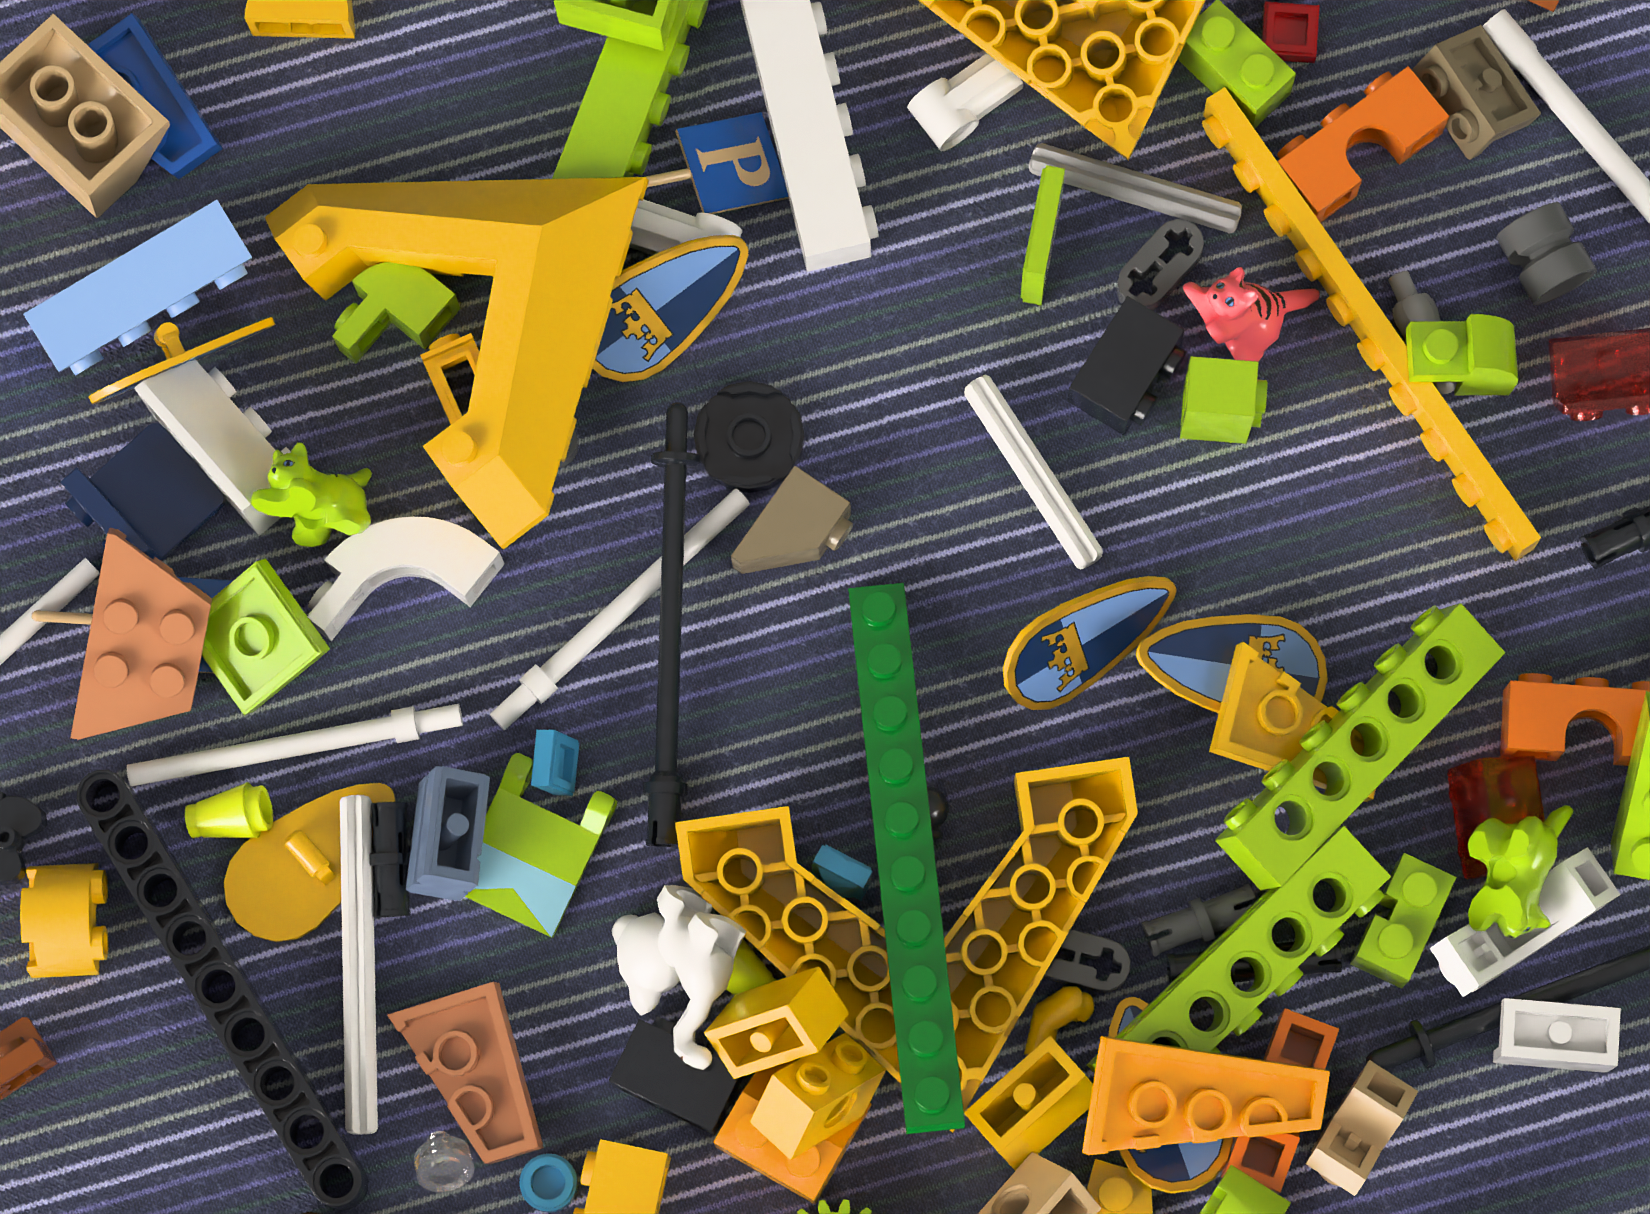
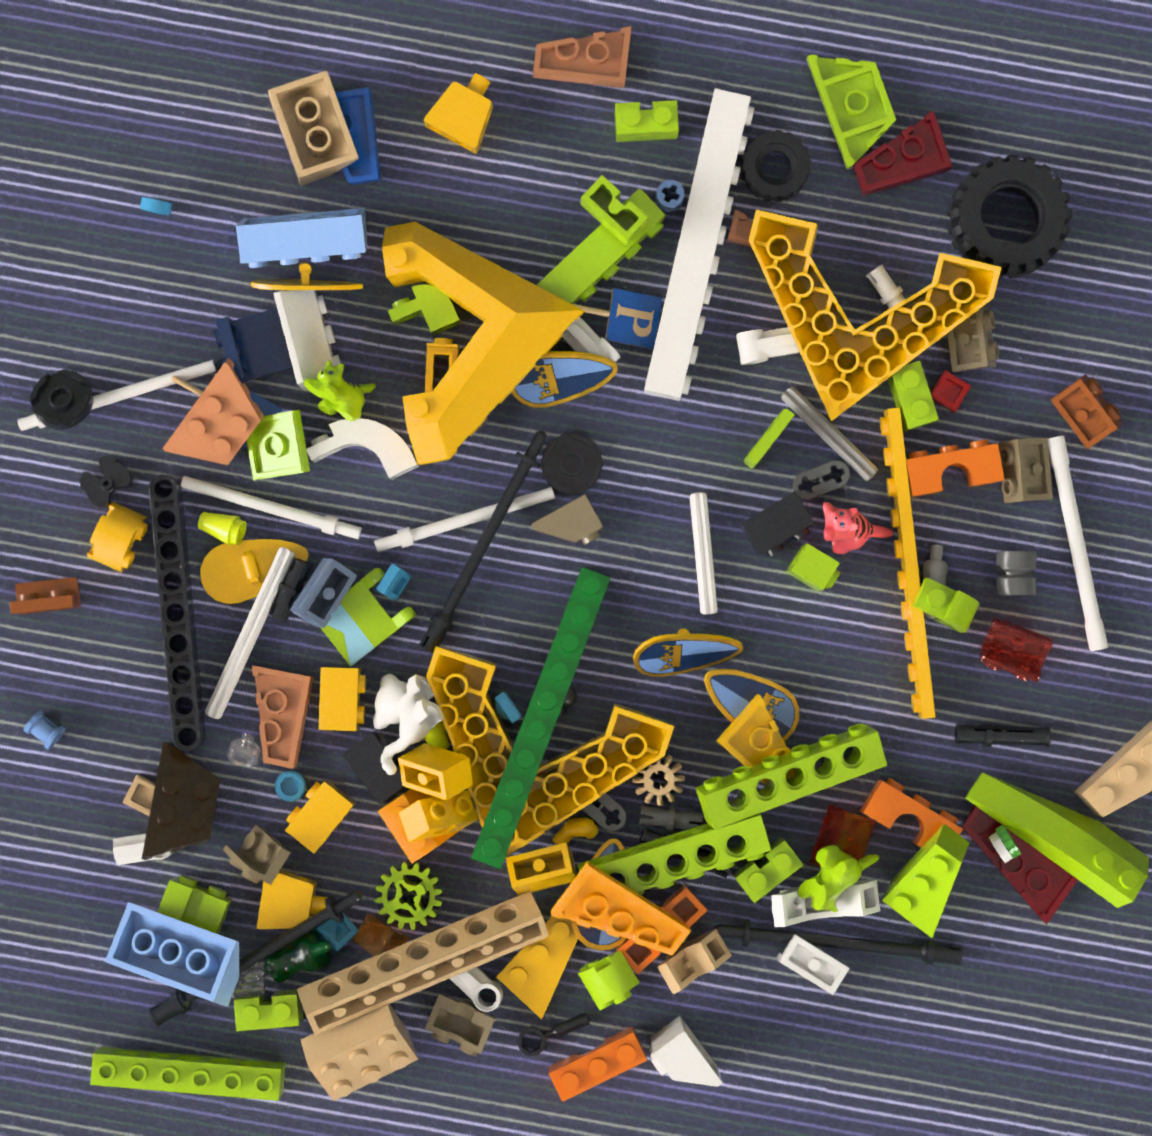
camera: 20 degrees right, 10 degrees up
none -> yellow brick [319,667,366,731]
none -> tan gear [632,755,685,806]

